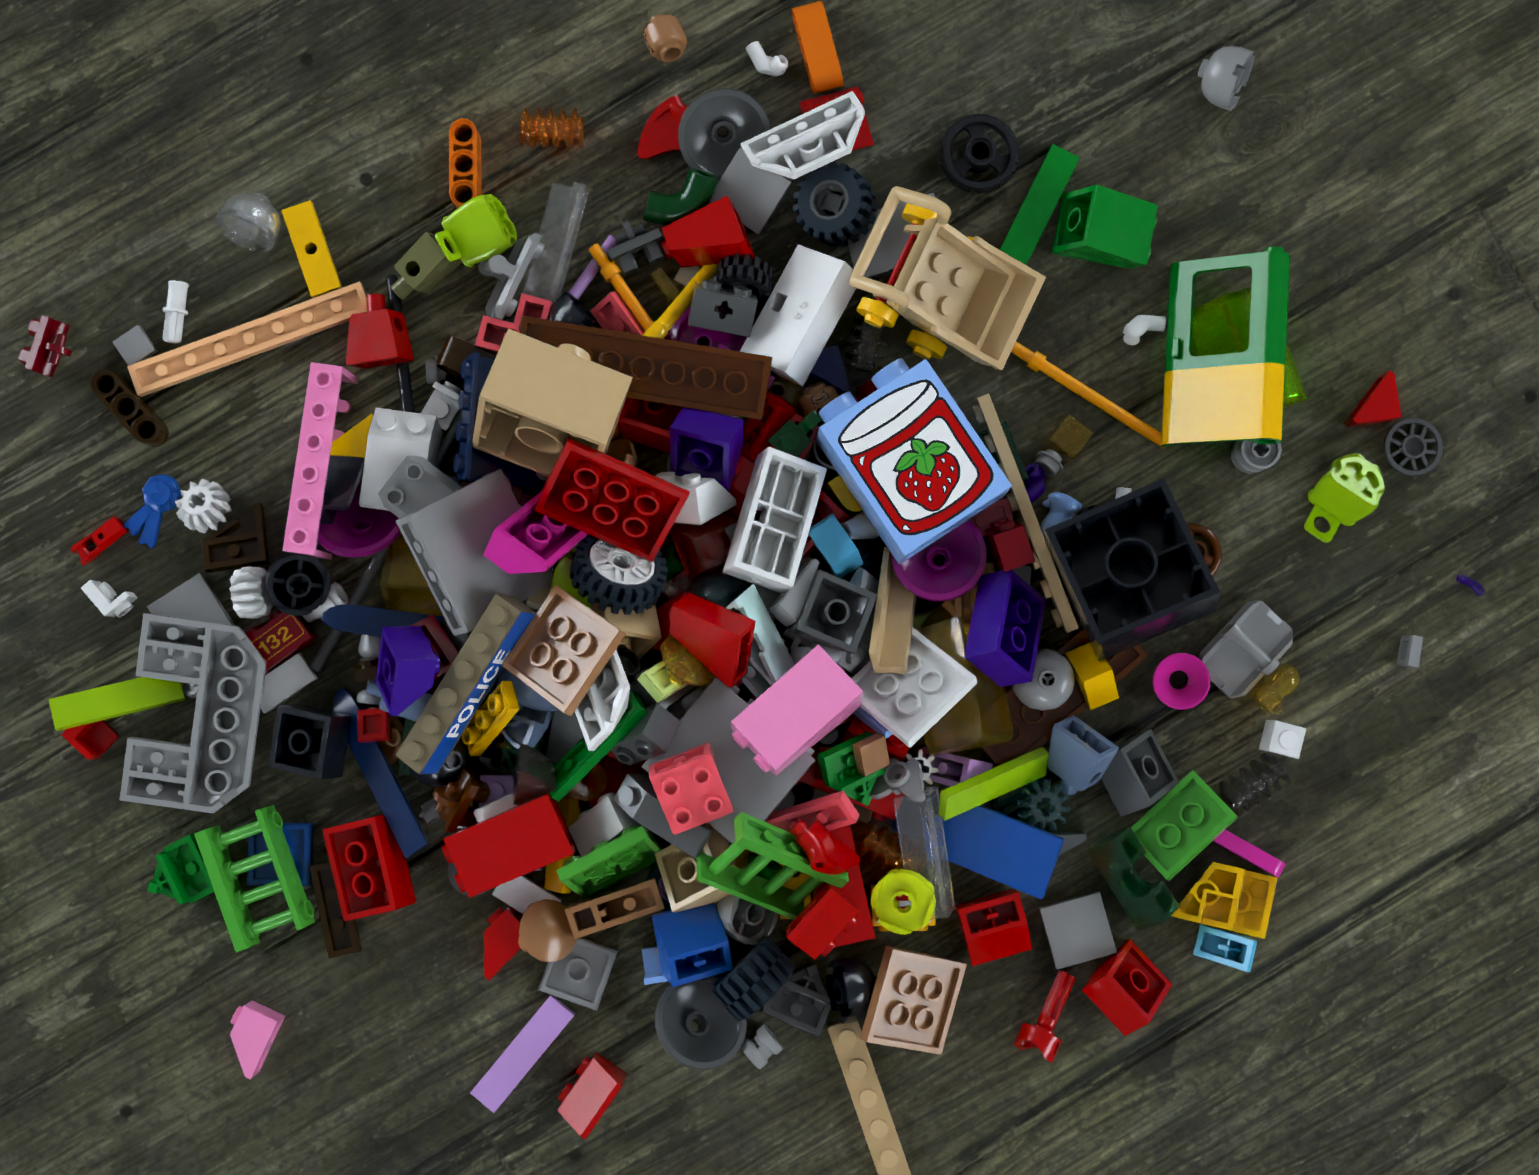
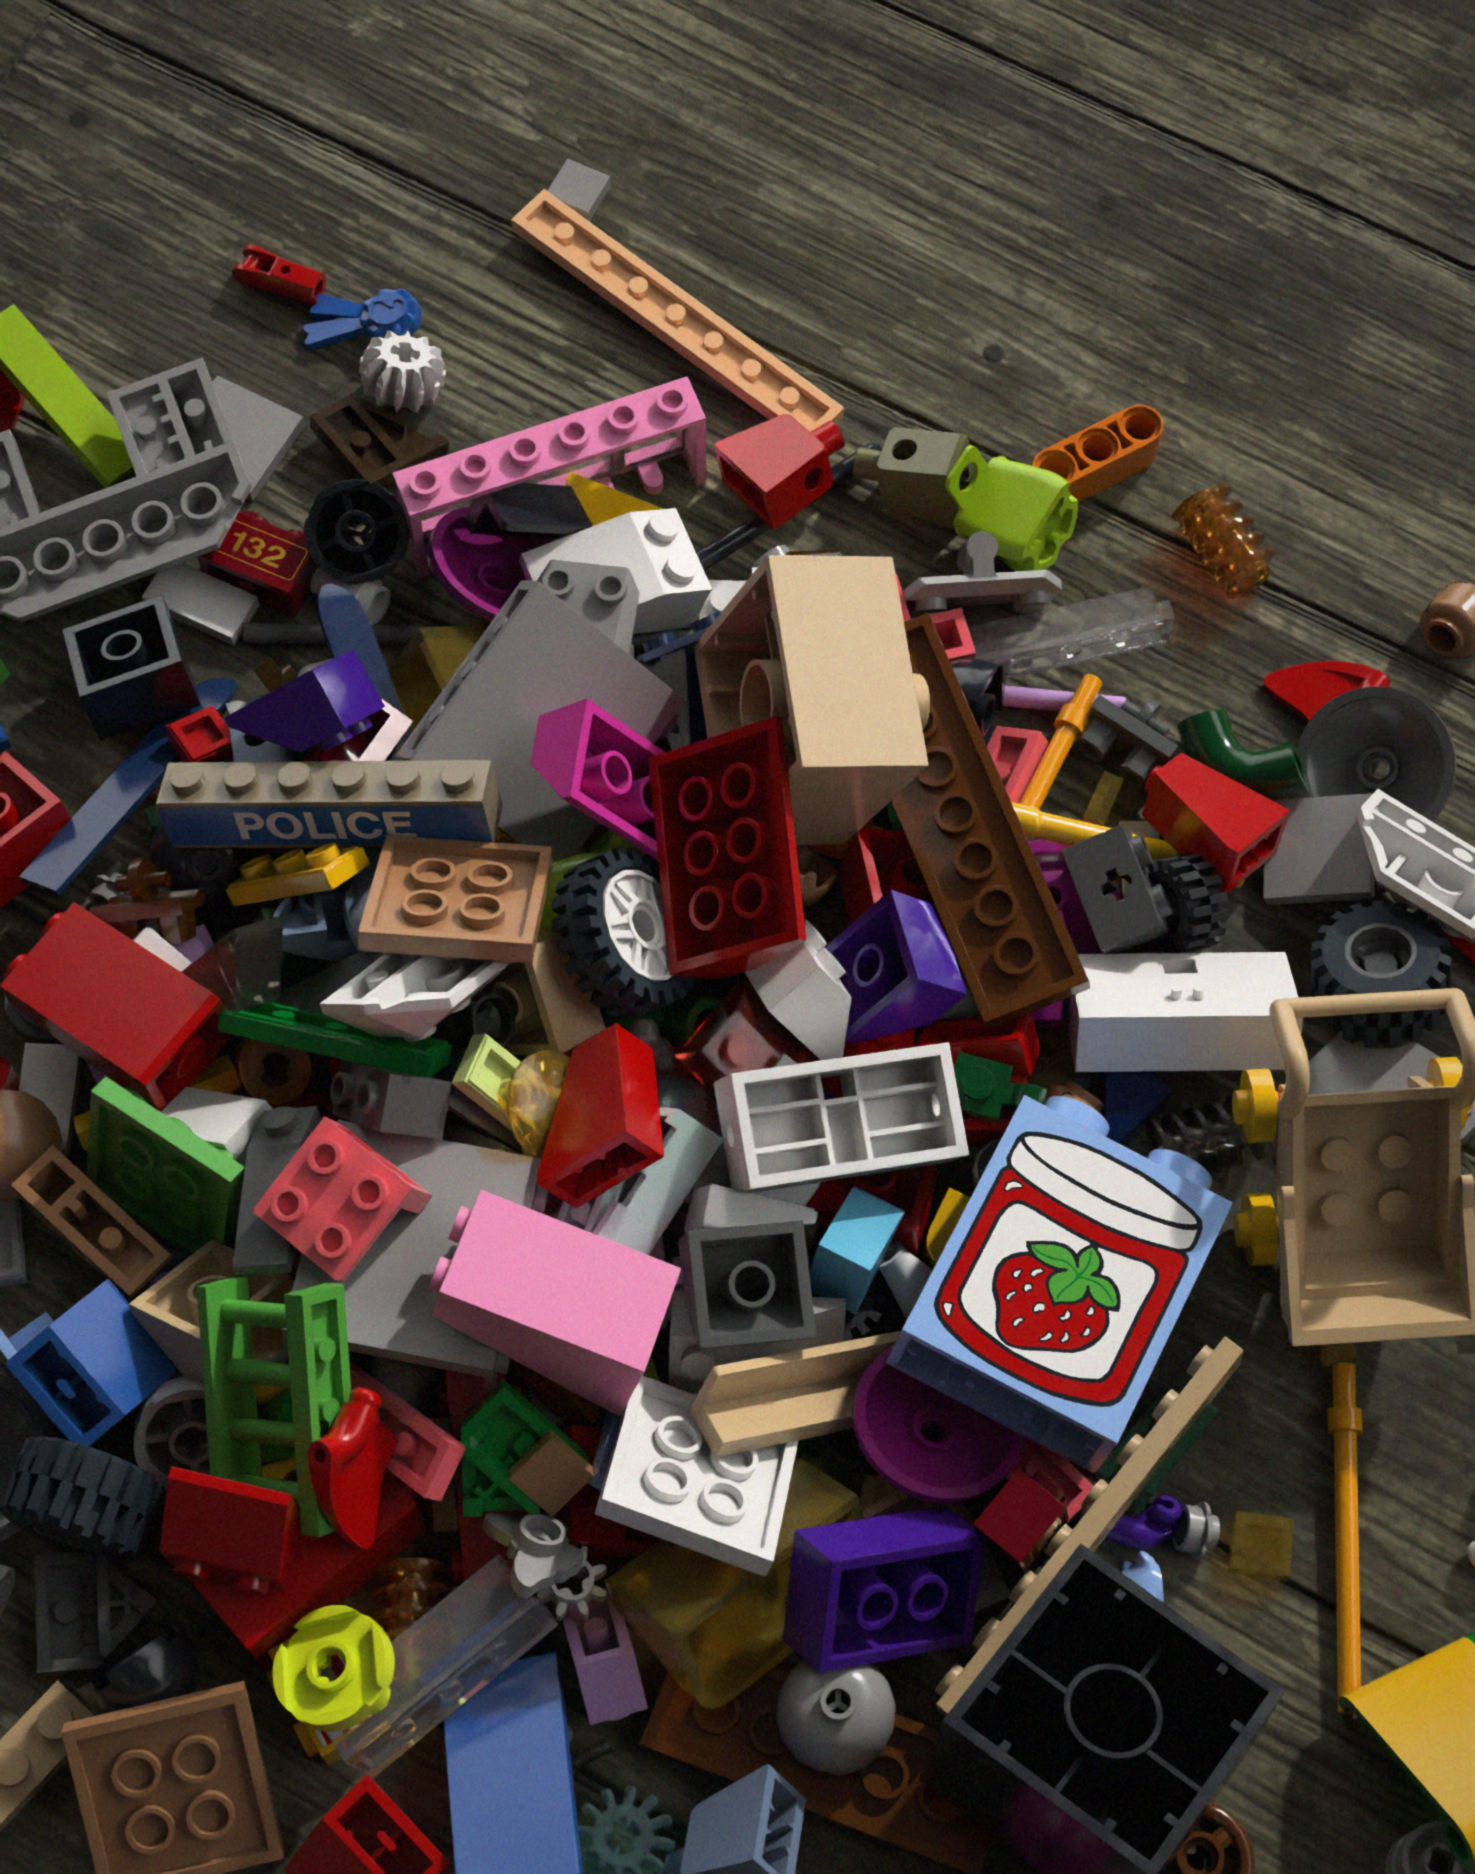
camera: 60 degrees right, 20 degrees down
dark red hips [18,315,73,378] -> none
white bracket [81,580,138,618] -> none
dark brown beam [90,369,169,447] -> none
white axle [162,280,189,344] -> none
clear cylinder [215,193,281,252] -> none
white gear [229,566,273,619] -> none
yellow tile [281,200,342,298] -> none
lime tile [938,747,1049,821] -> none
yellow slope [1064,642,1119,711] -> none

